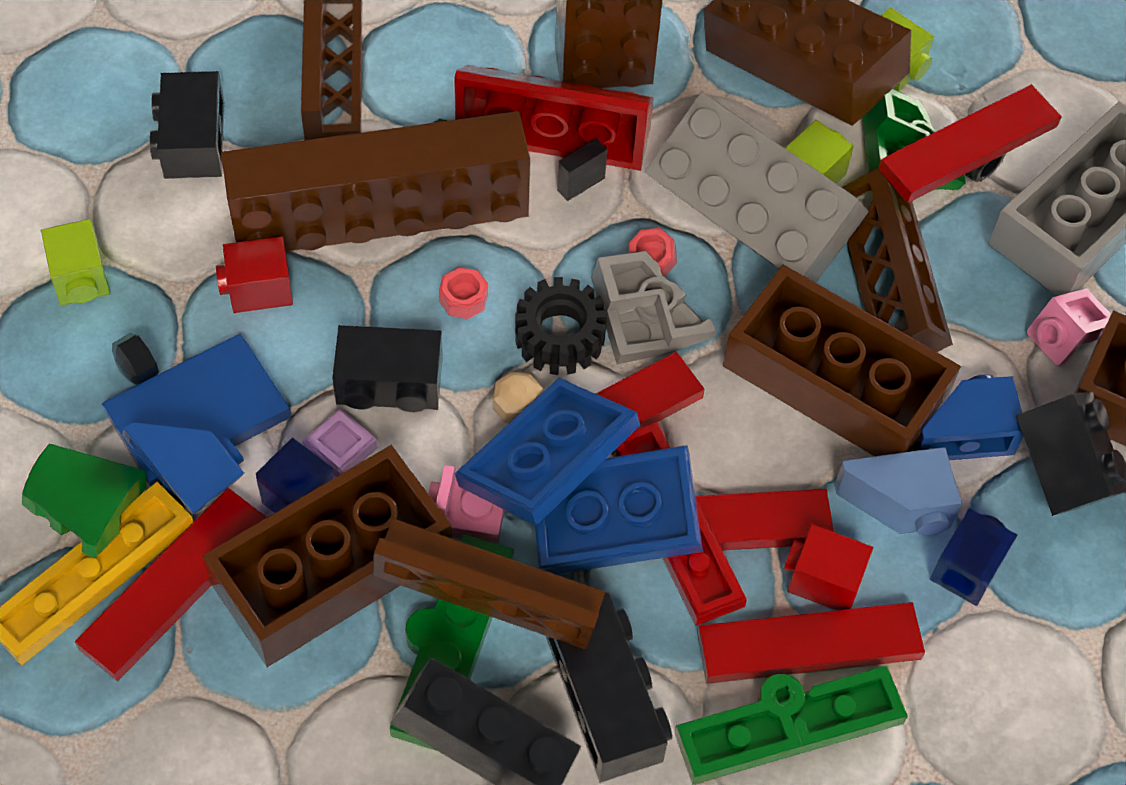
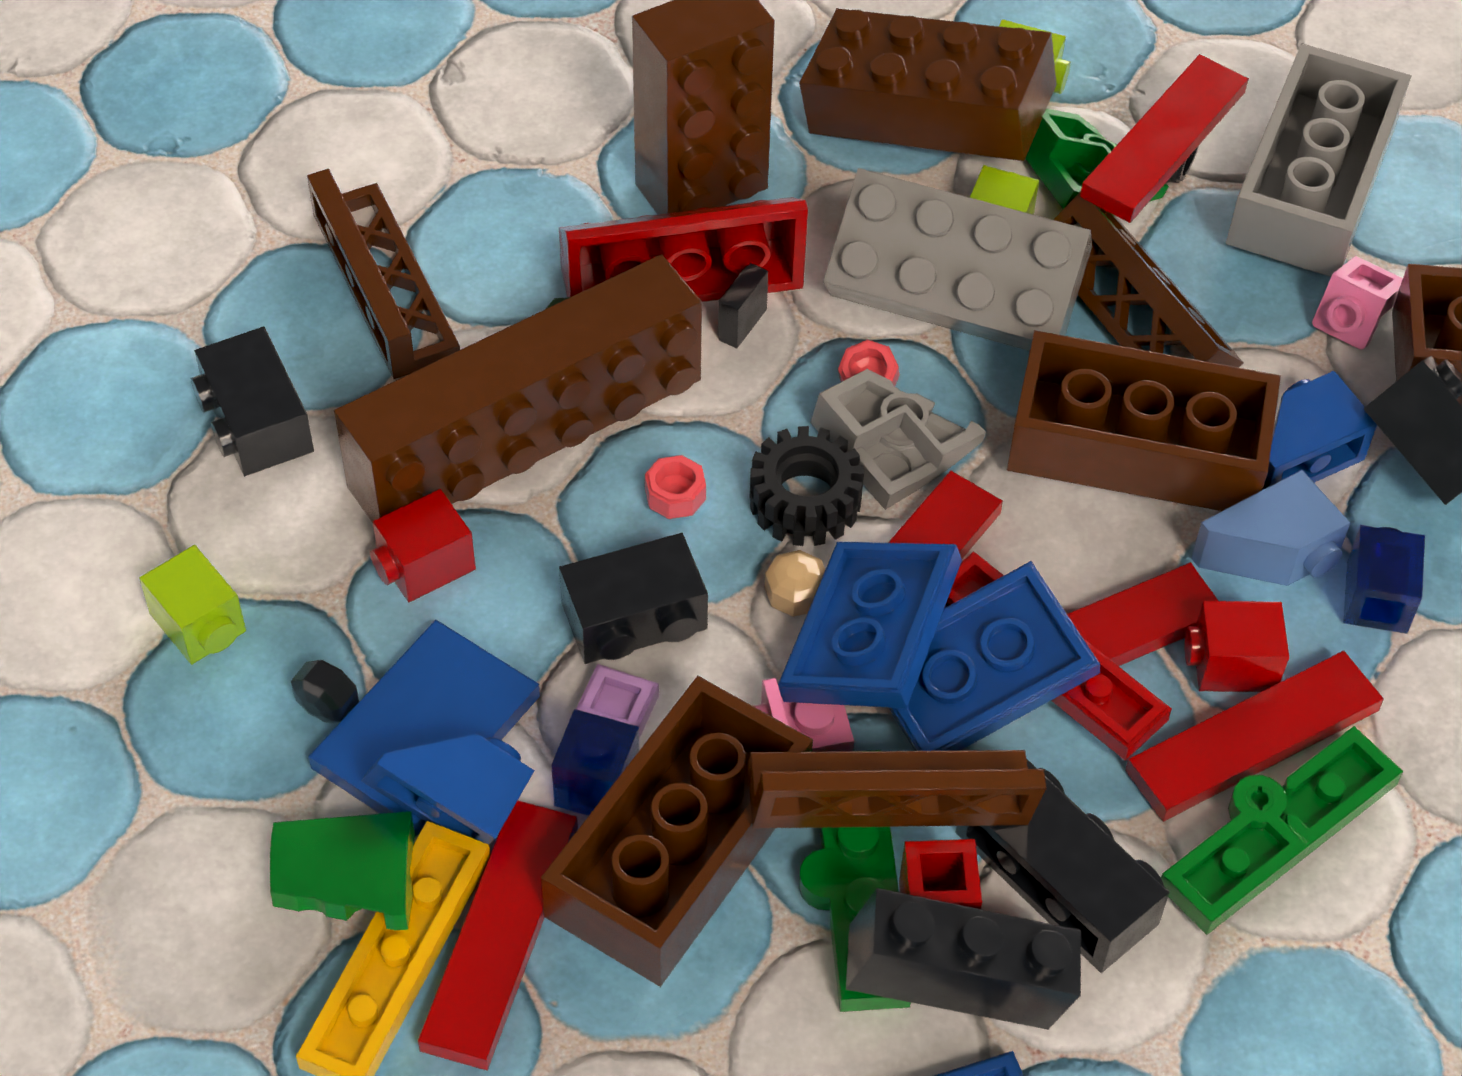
camera: 20 degrees left, 5 degrees down
none -> red brick [899,839,982,909]

